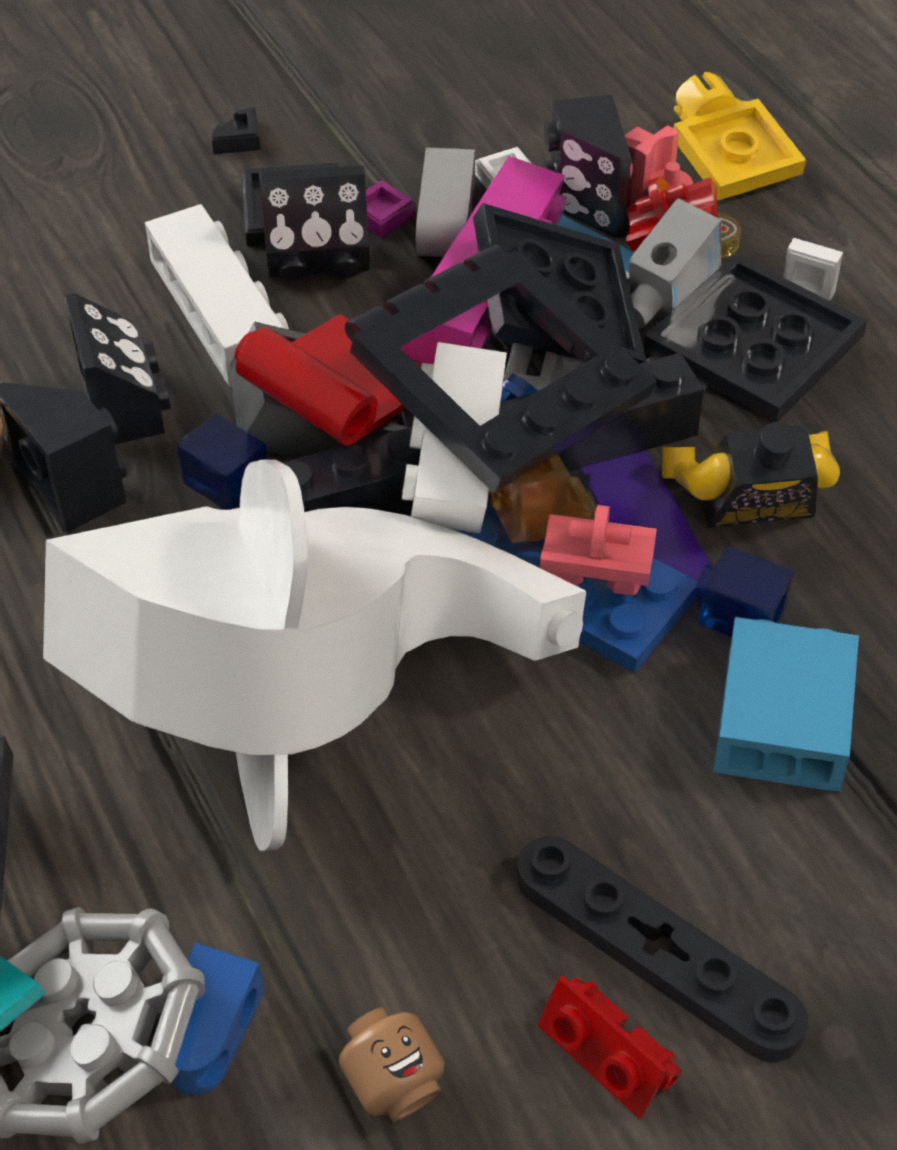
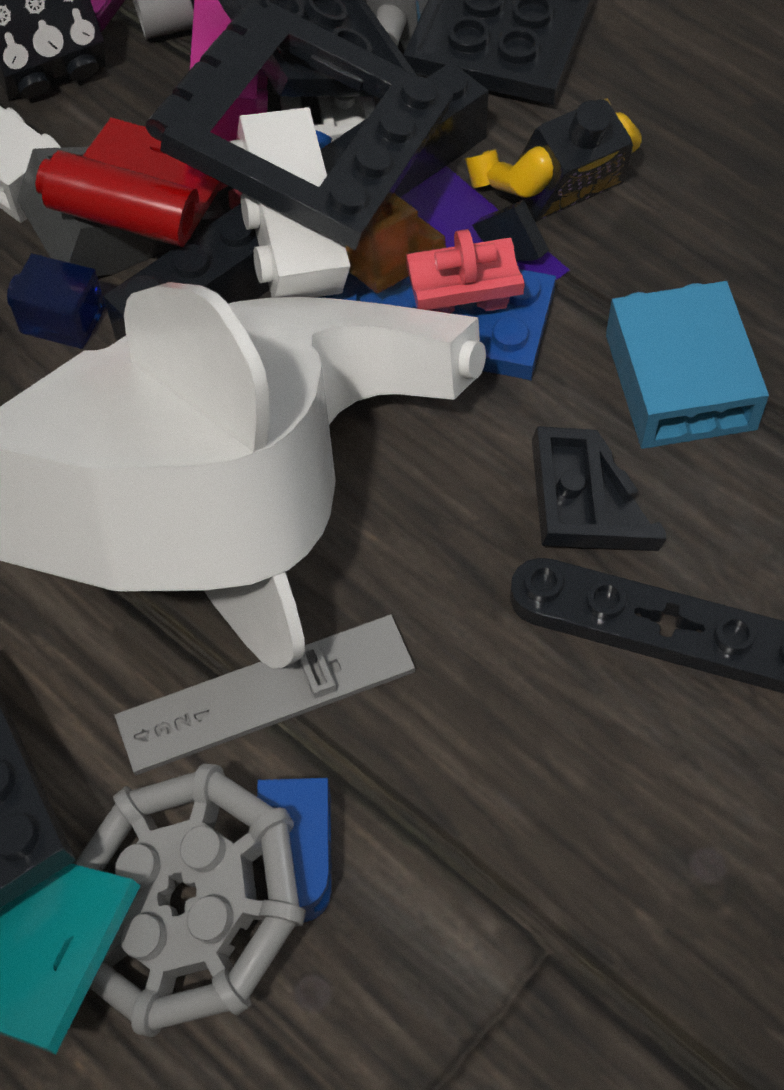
camera: 20 degrees left, 10 degrees up
medium nougat head [339,1007,445,1122] -> none
red hinge [537,976,682,1119] -> none
clear blue brick [694,546,794,637] -> none
none -> light grey piece [114,614,415,776]
none -> black tile [472,200,549,261]
none -> black wing [532,426,666,551]

